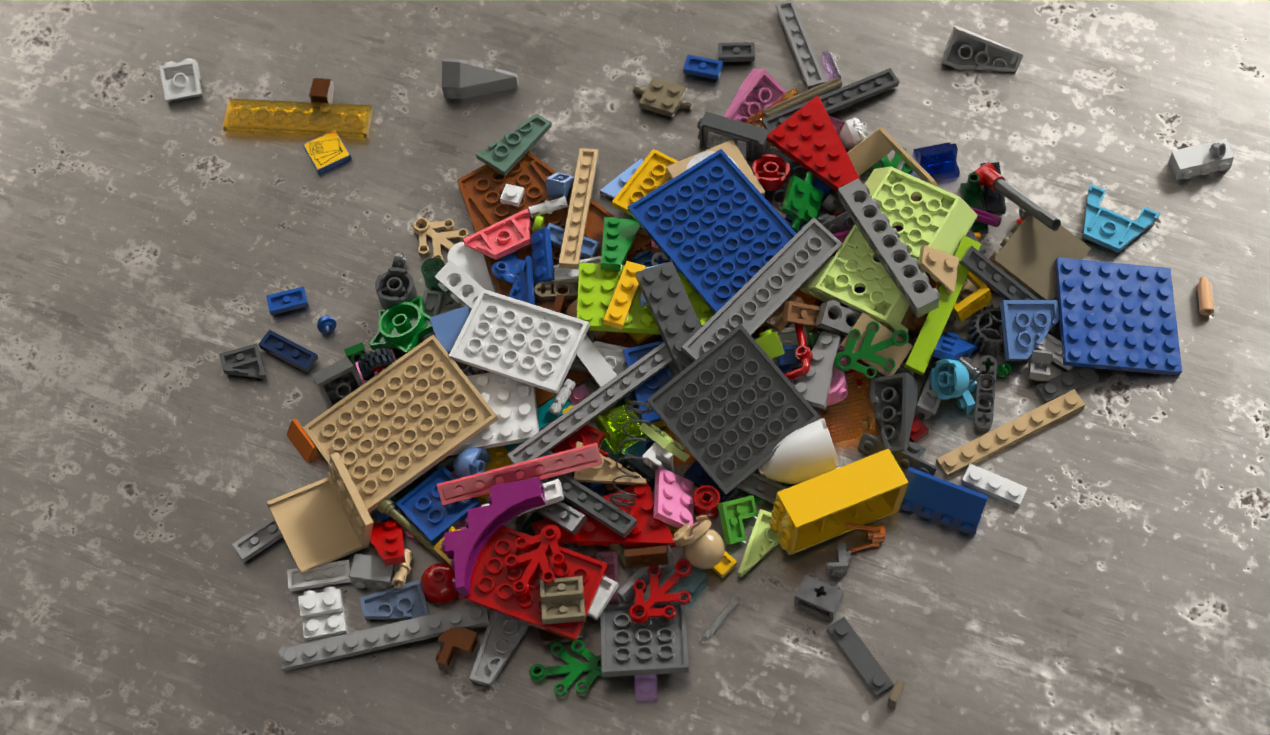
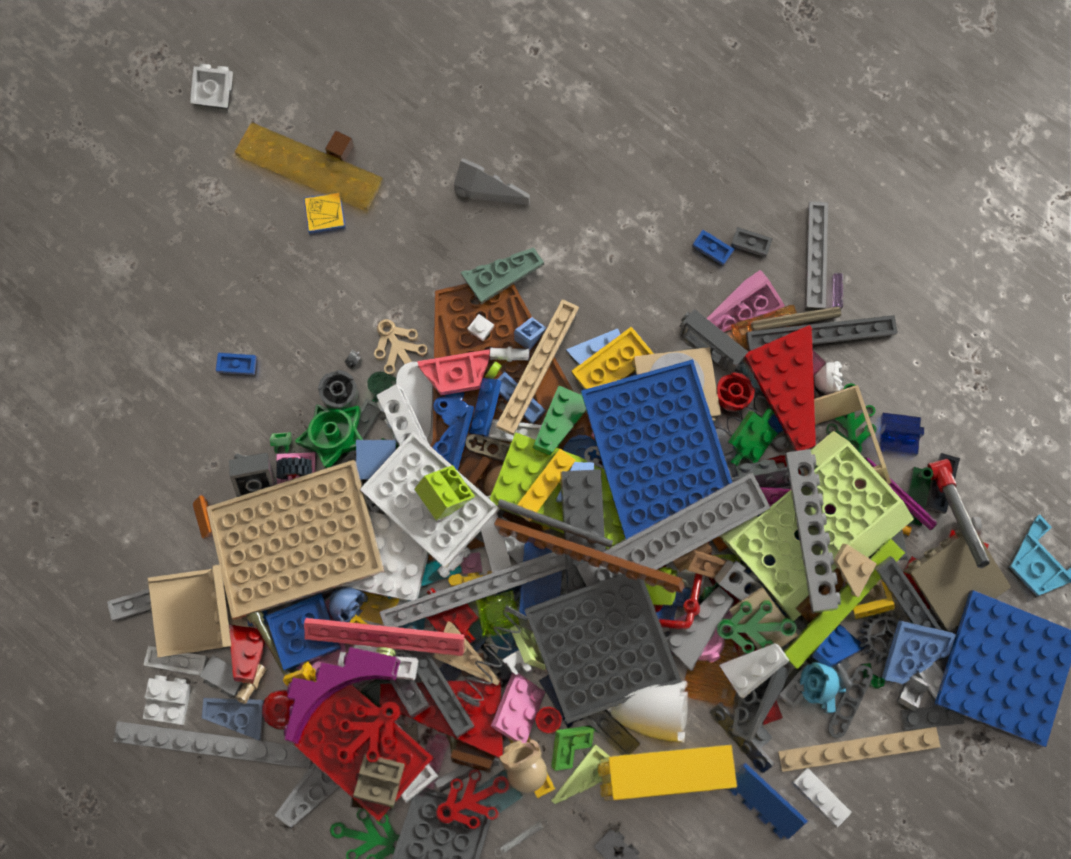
camera: 15 degrees right, 15 degrees up
dark grey wing [219,343,266,379] -> none
dark blue plate [258,329,318,373] -> none
blue plate [317,315,337,333] -> none
reddish brown brick [436,627,479,672] -> none
dark tan plate [633,77,693,118] -> none
light grey bracket [826,542,851,577] -> none
orange plant [845,523,885,552] -> none
light grey wedge [941,25,1024,72] -> none
none -> lime slope [414,465,475,521]
none -> dark orange plate [494,517,684,593]
none -> dark grey bar [498,499,613,548]
none -> white wing [719,643,790,698]

